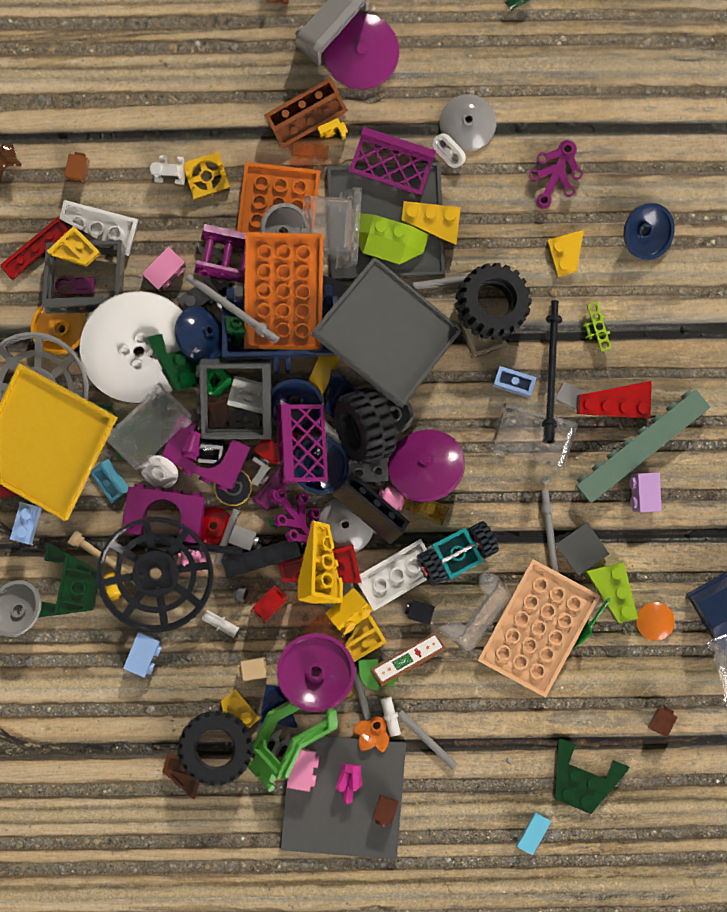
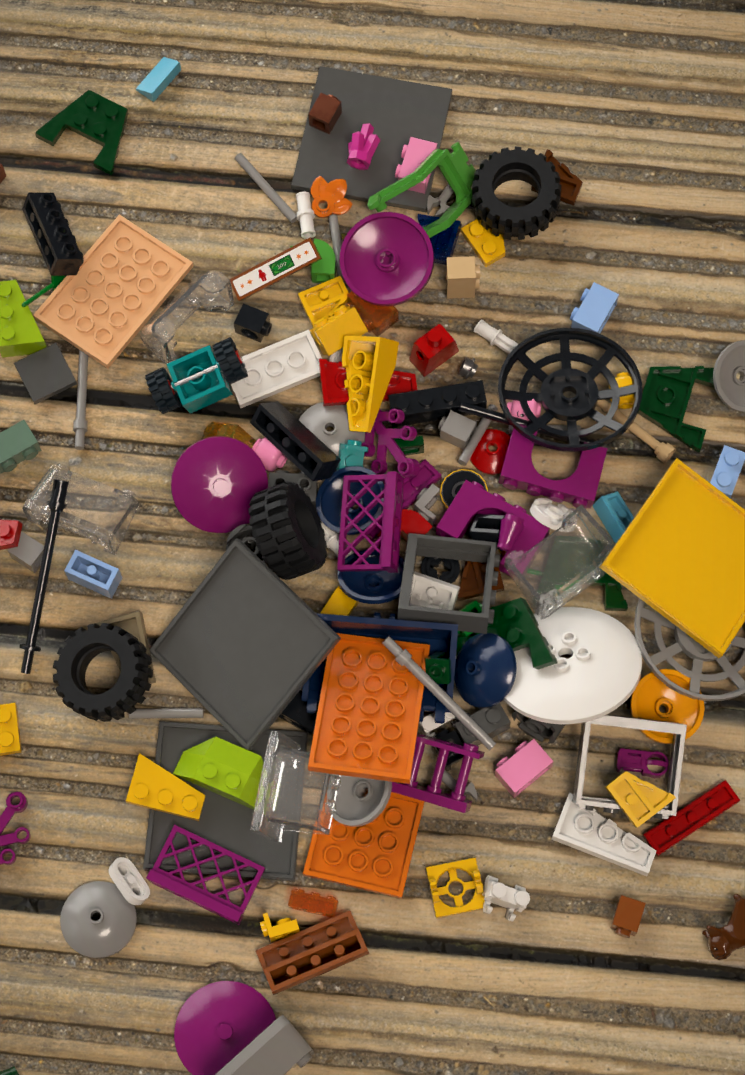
camera: 165 degrees left, 15 degrees down
dark blue wing [324,369,359,419] -> none
none -> black brick [22,193,84,276]
none -> teal bracket [337,440,368,470]

